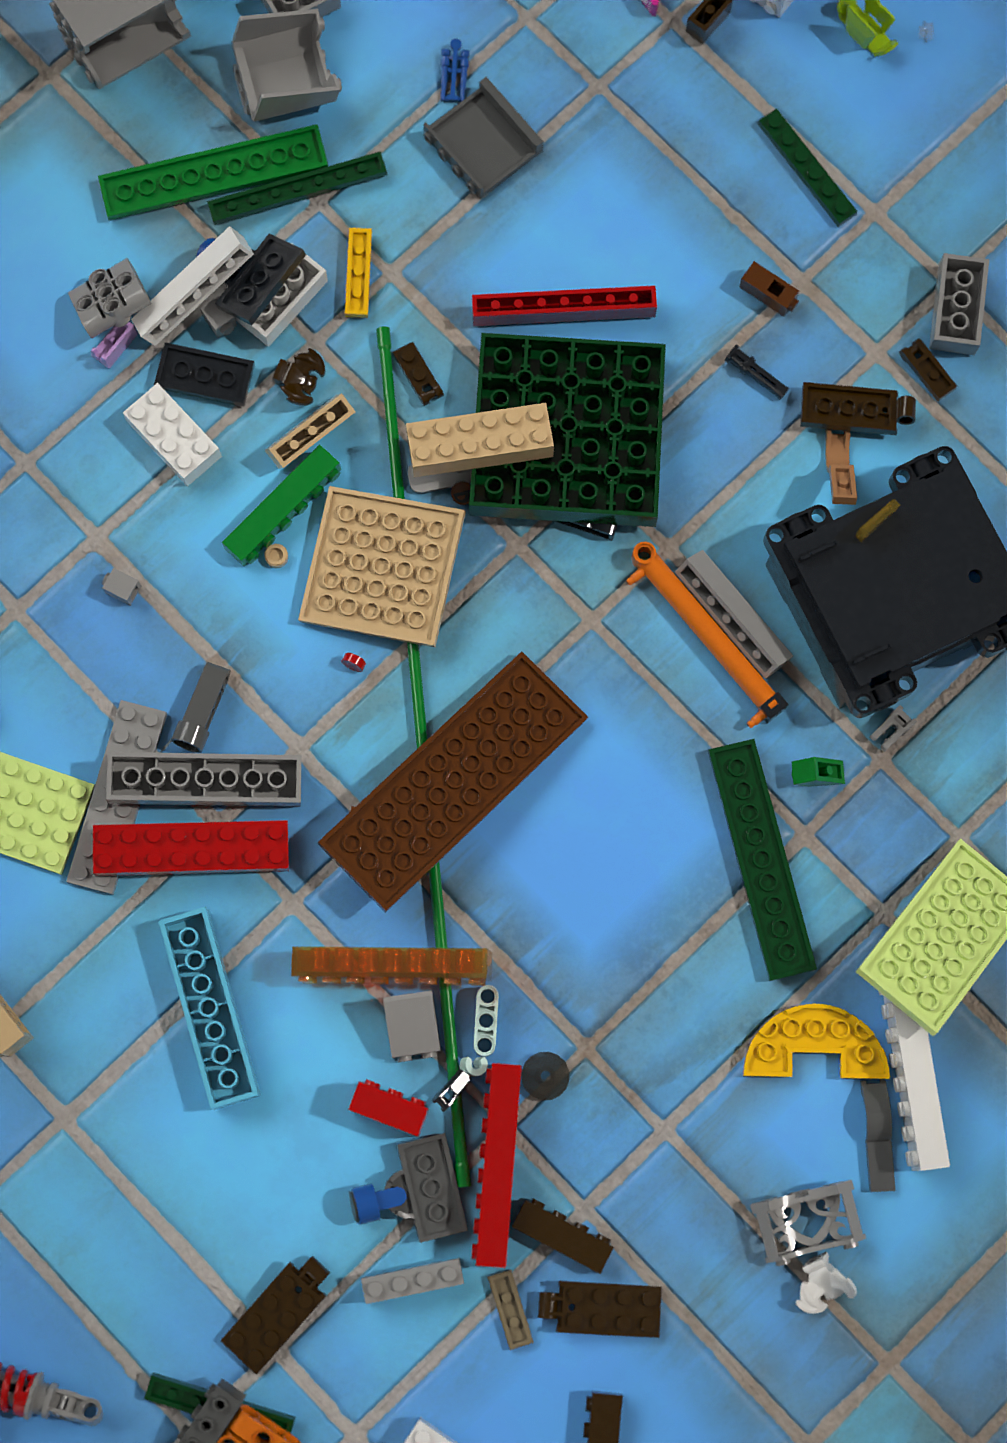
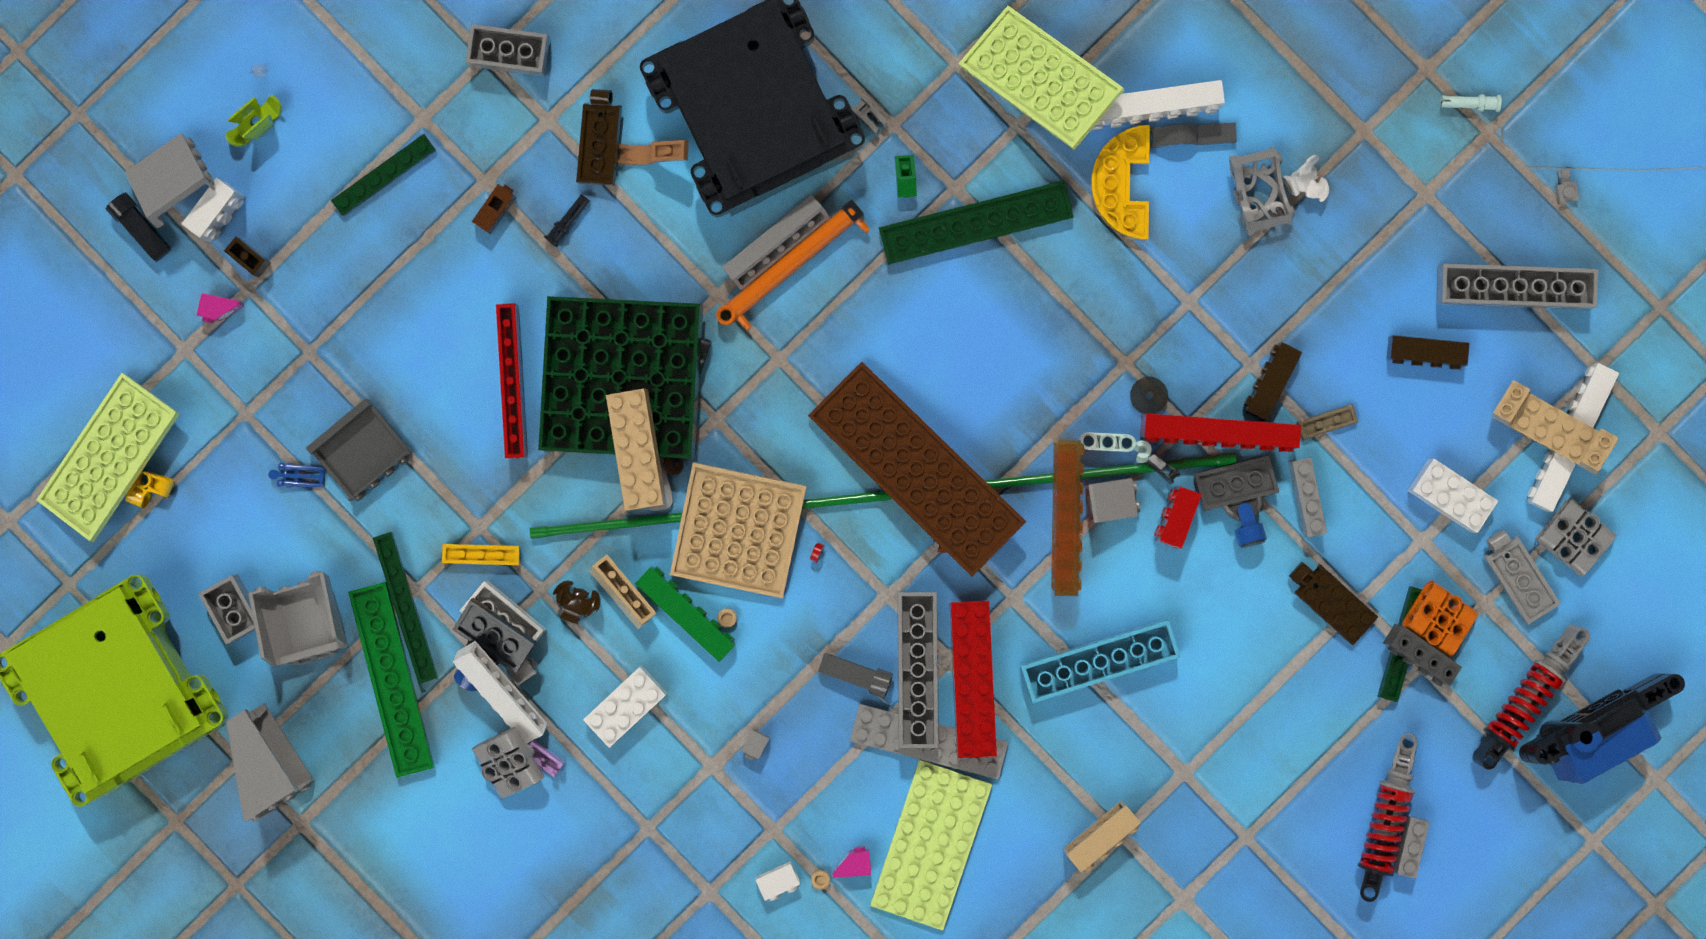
camera: 80 degrees left, 10 degrees up
black plate [154,342,255,407] -> none
dark brown plate [393,341,444,406] -> none
dark brown hinge [538,1281,662,1338] -> none
clear yellow tile [856,499,900,542] -> none
dark brown plate [899,338,958,402] -> none

